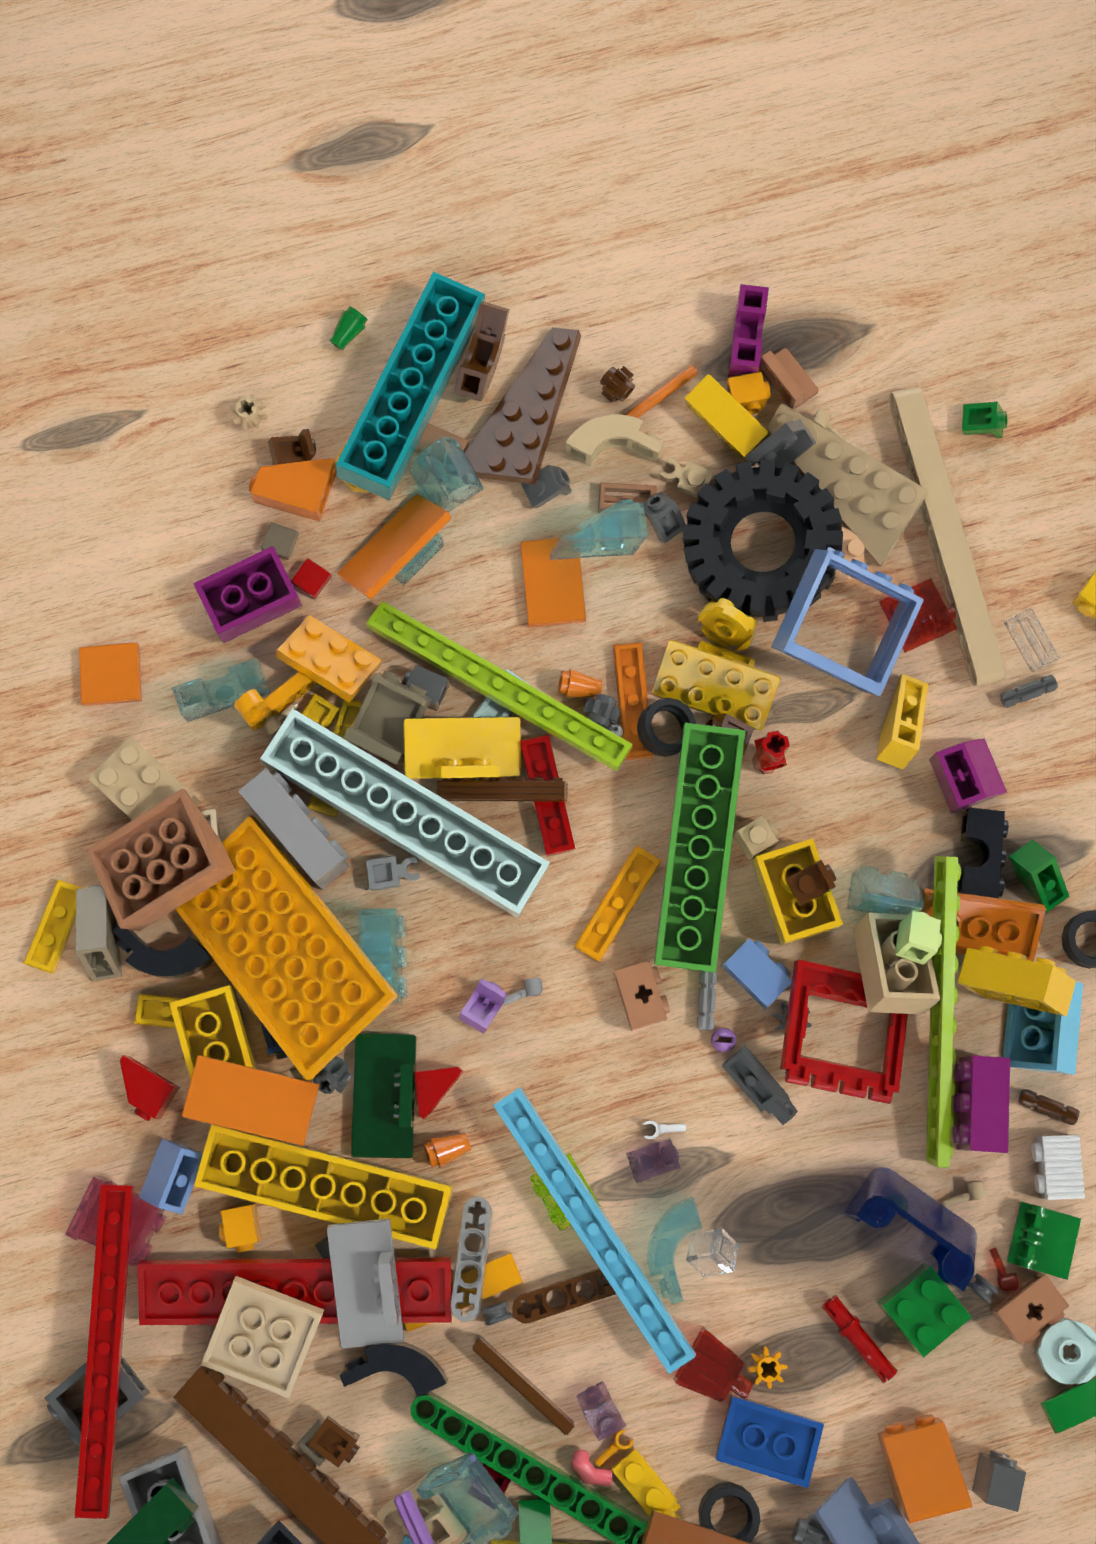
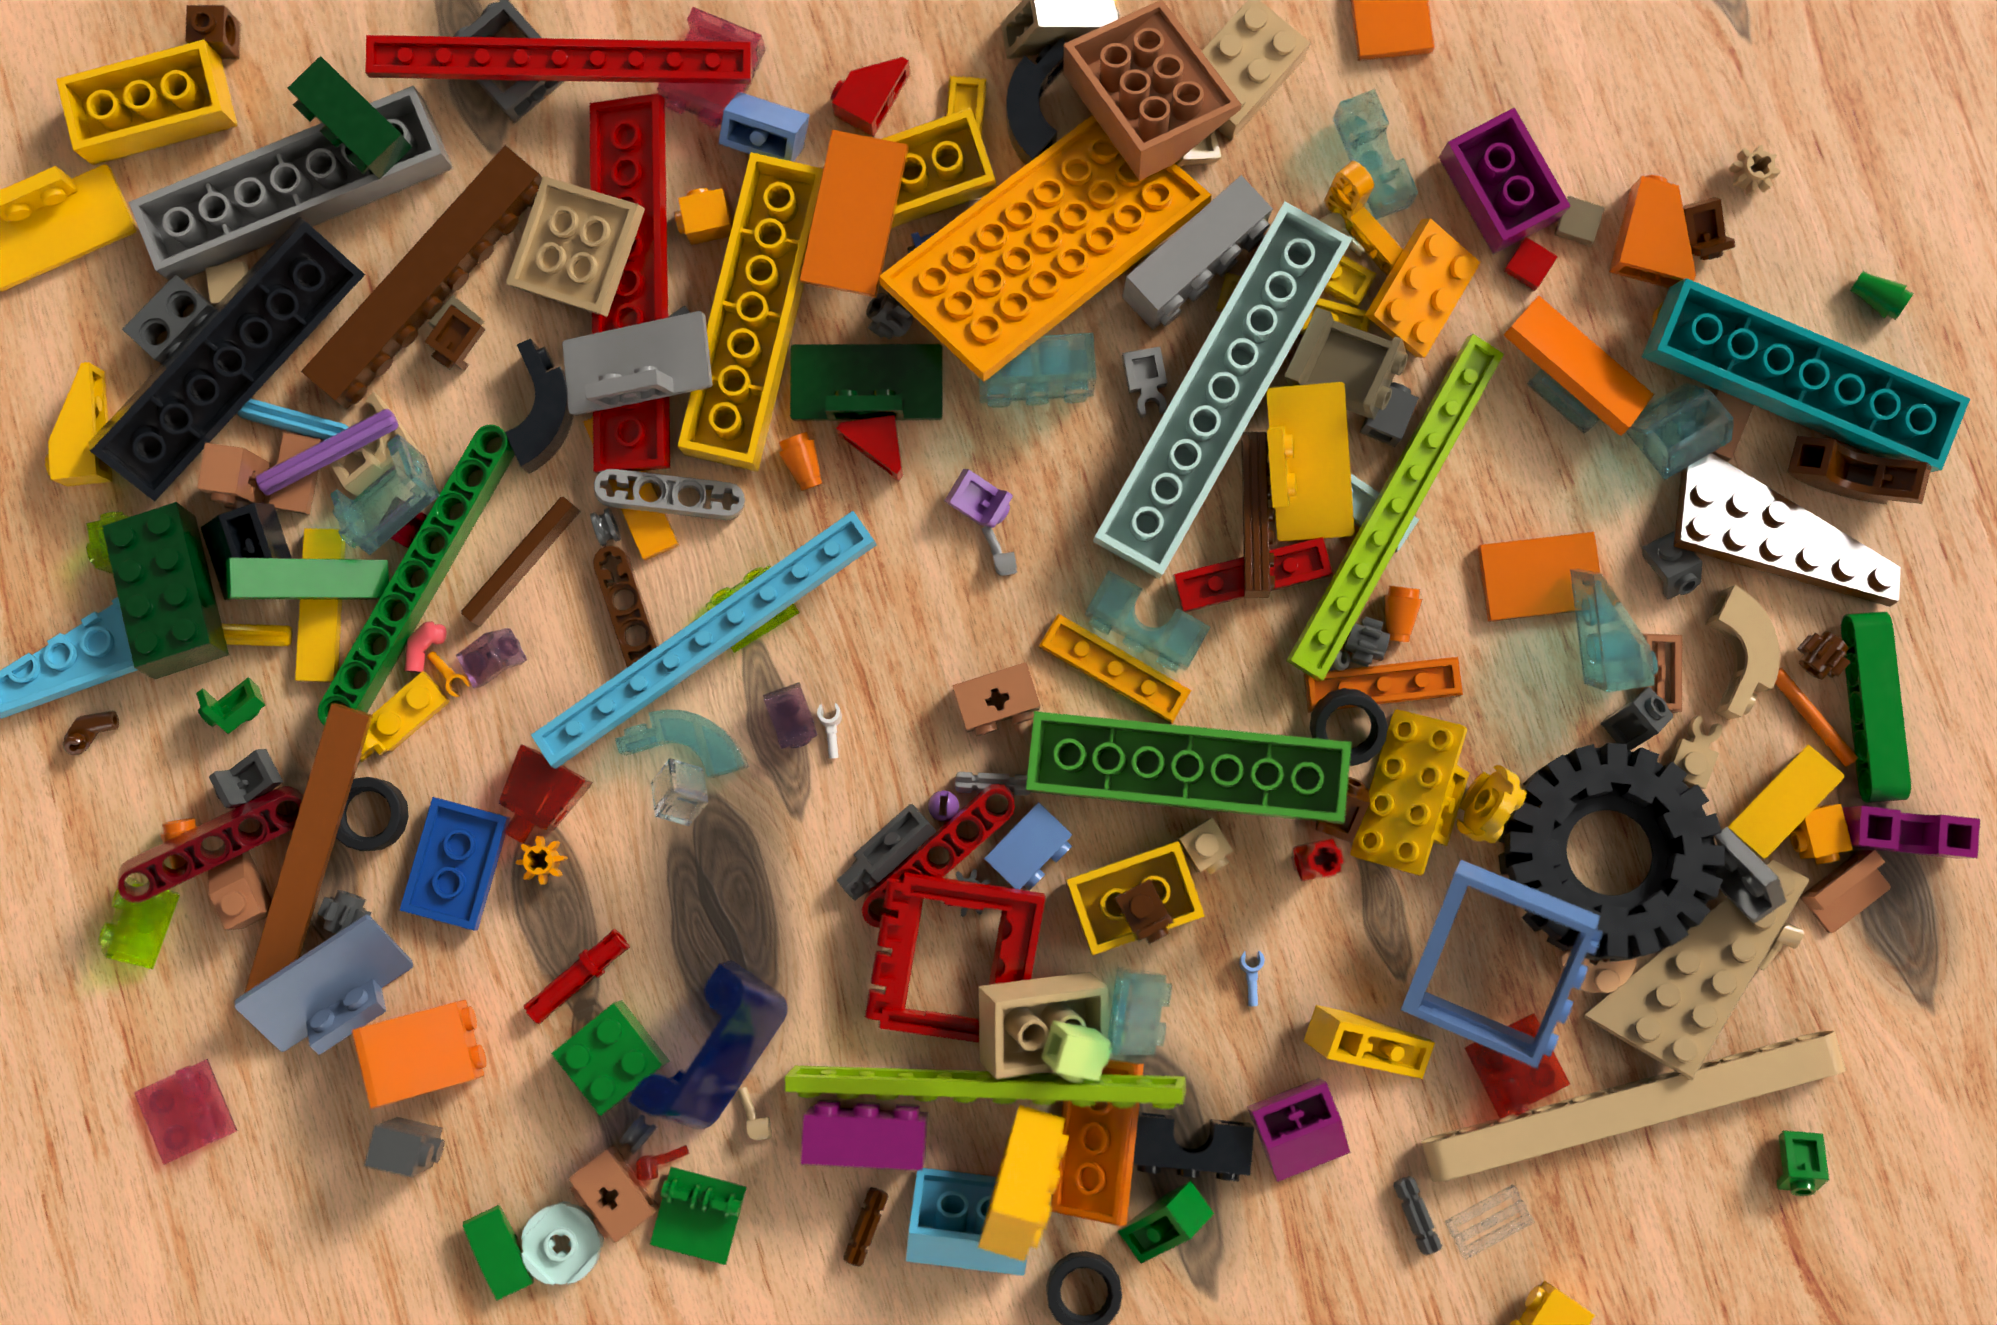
camera: 90 degrees right, 5 degrees up
white brick [1031,1135,1085,1200] -> none
none -> red beam [862,784,1015,928]
none -> clear light blue arch [1085,571,1211,672]
none -> light blue hand [1239,951,1265,1006]
none -> green beam [1841,612,1911,803]

